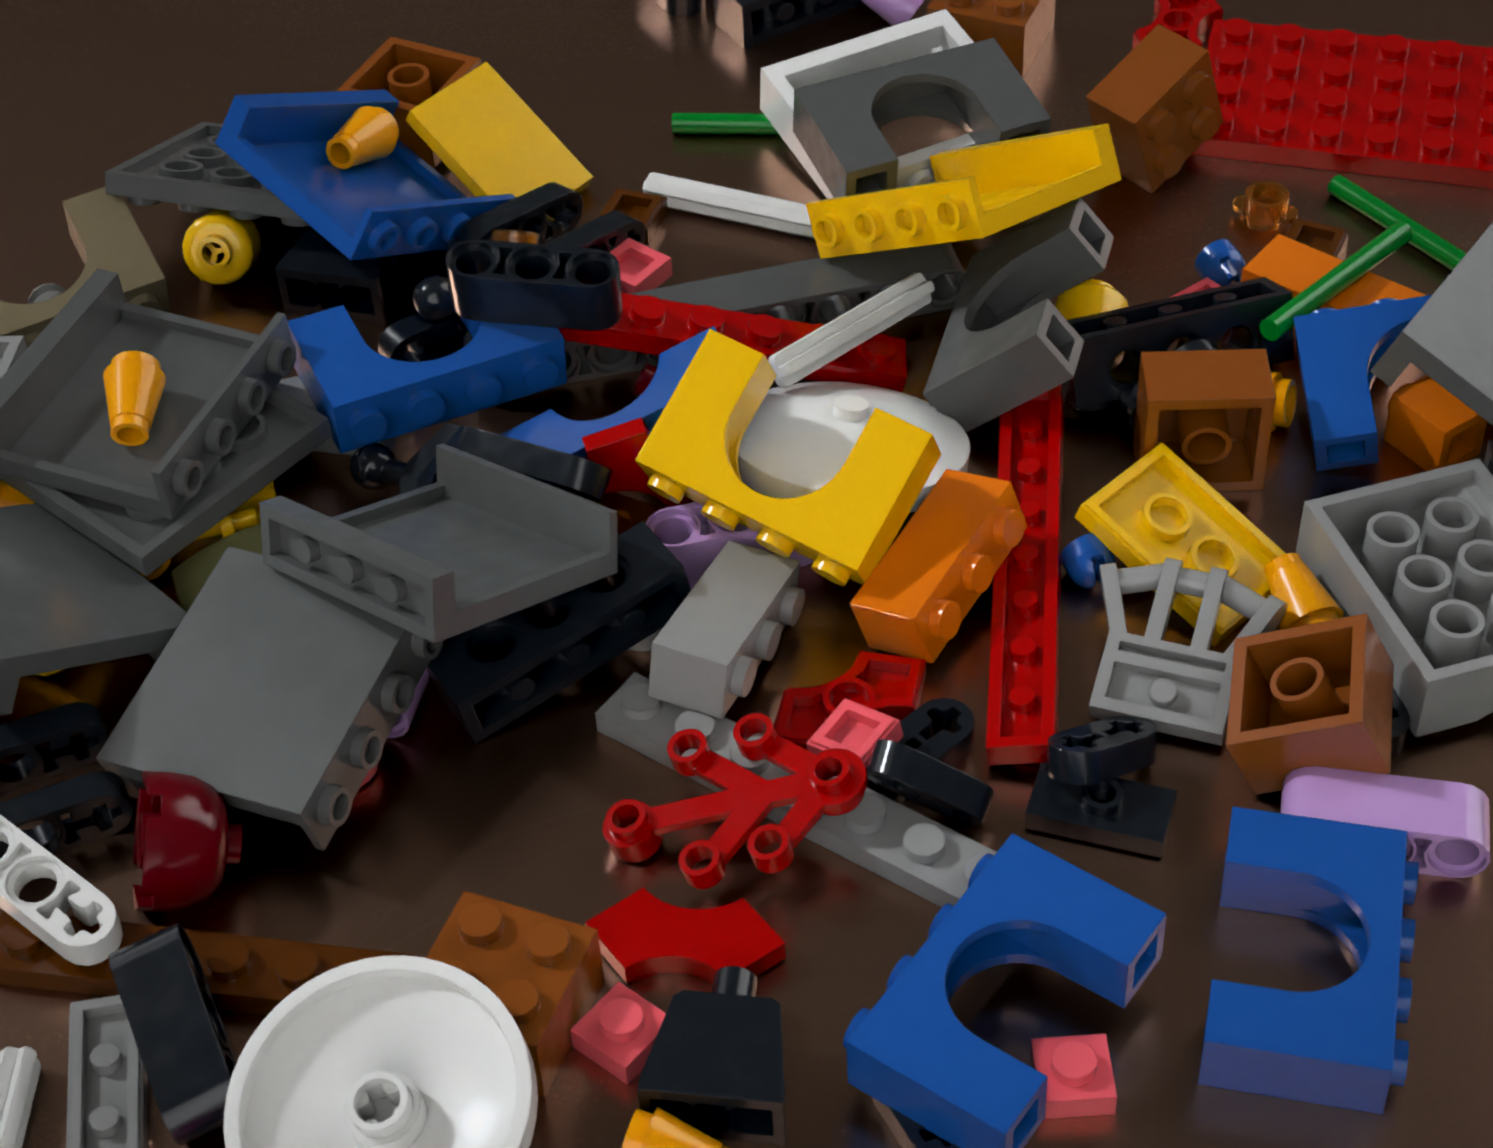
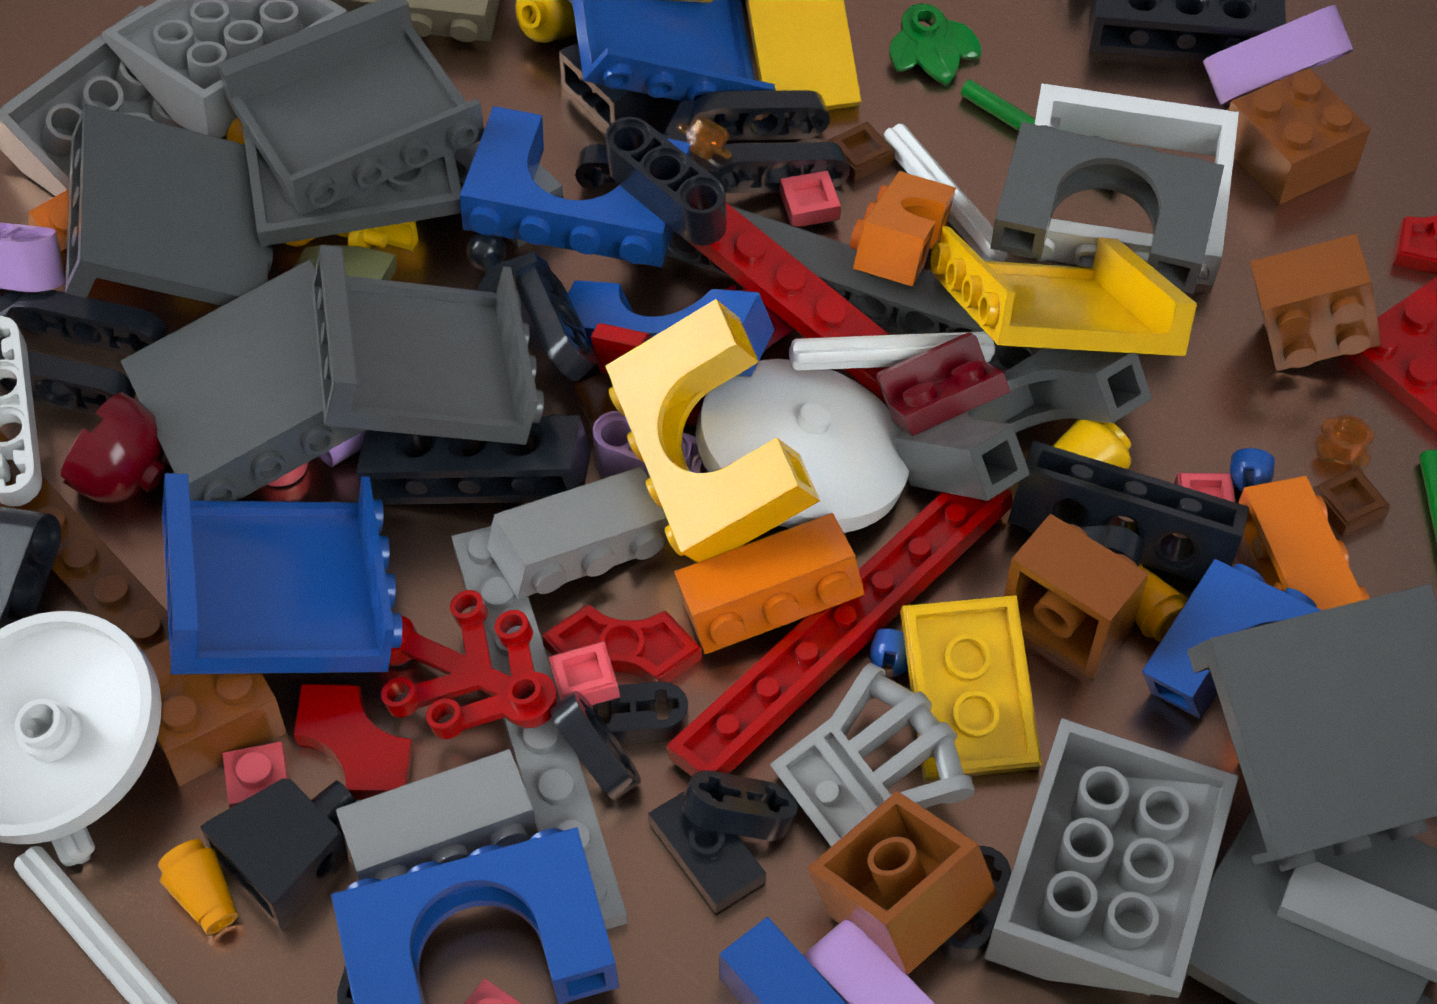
camera: 35 degrees right, 10 degrees up
light orange cone [103,351,166,446] -> none
green bar [1260,221,1413,341] -> none
light orange cone [1264,553,1344,630] -> none
none -> blue panel [162,473,402,674]
none -> light grey brick [336,749,537,880]
none -> orange arch [850,171,957,287]
none -> dark red bracket [877,332,1011,436]
none -> green plate [889,3,982,86]

